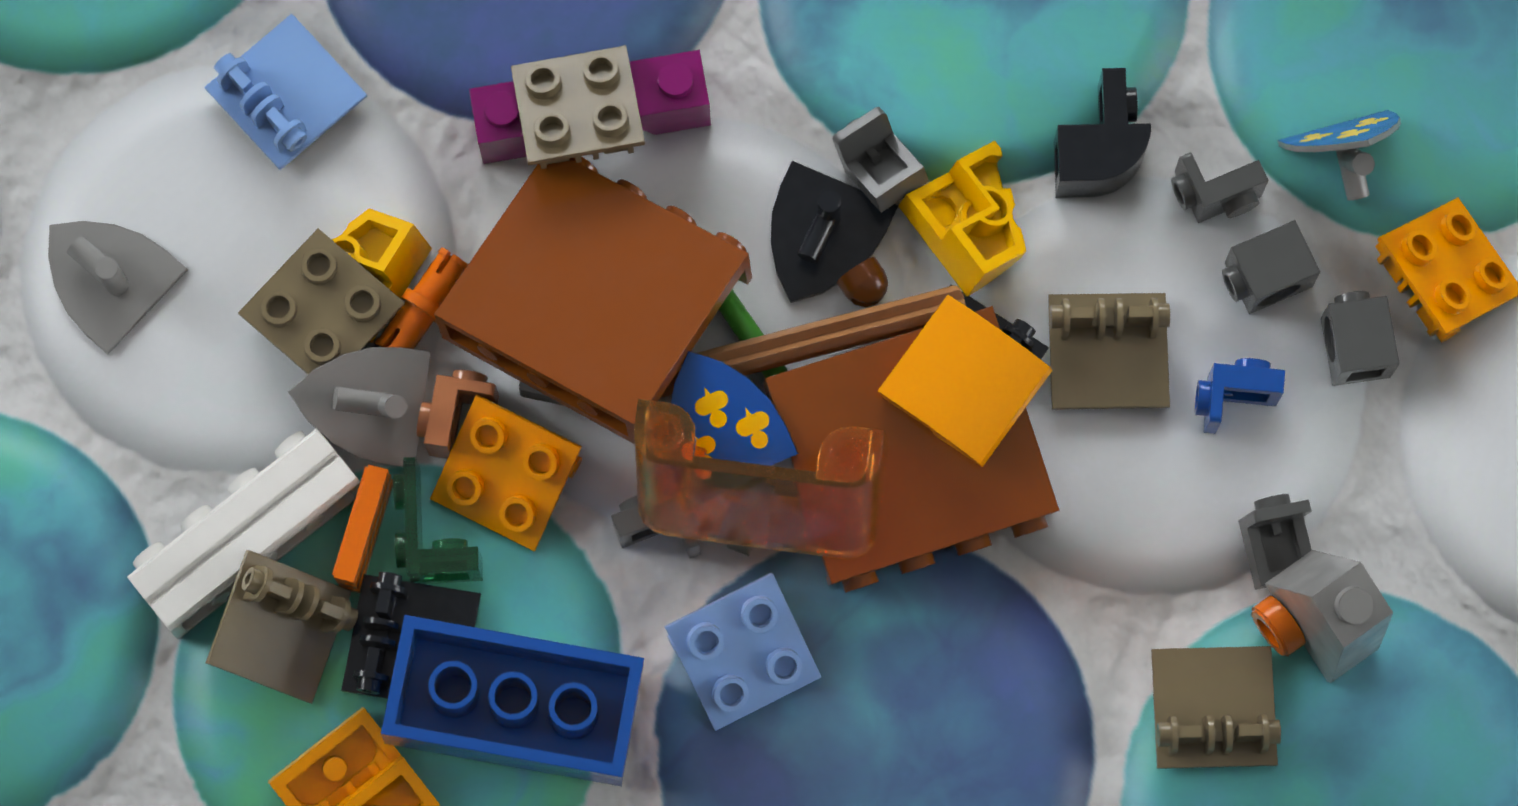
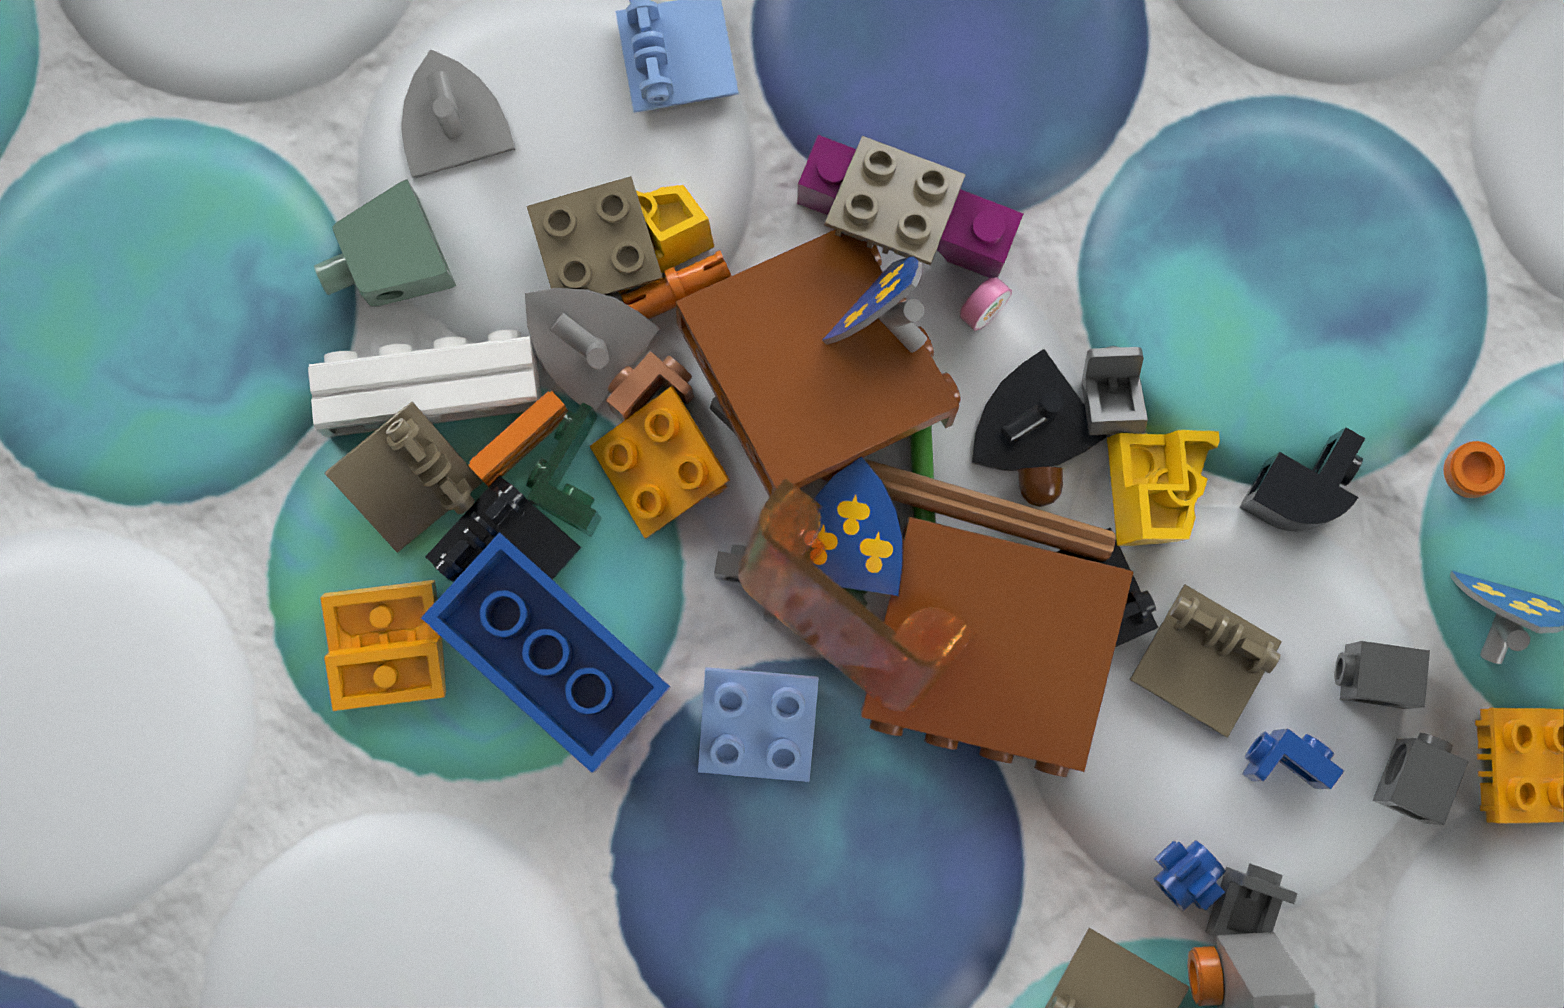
camera: 30 degrees right, 5 degrees up
light orange slope [878,295,1053,467] -> none
dark grey bracket [1171,152,1269,223] -> none
none -> sand green torso [314,179,456,307]
none -> shield [822,257,927,353]
none -> bright pink tile [960,277,1012,331]
none -> blue gear [1153,840,1226,911]
none -> orange tile [1443,441,1505,498]

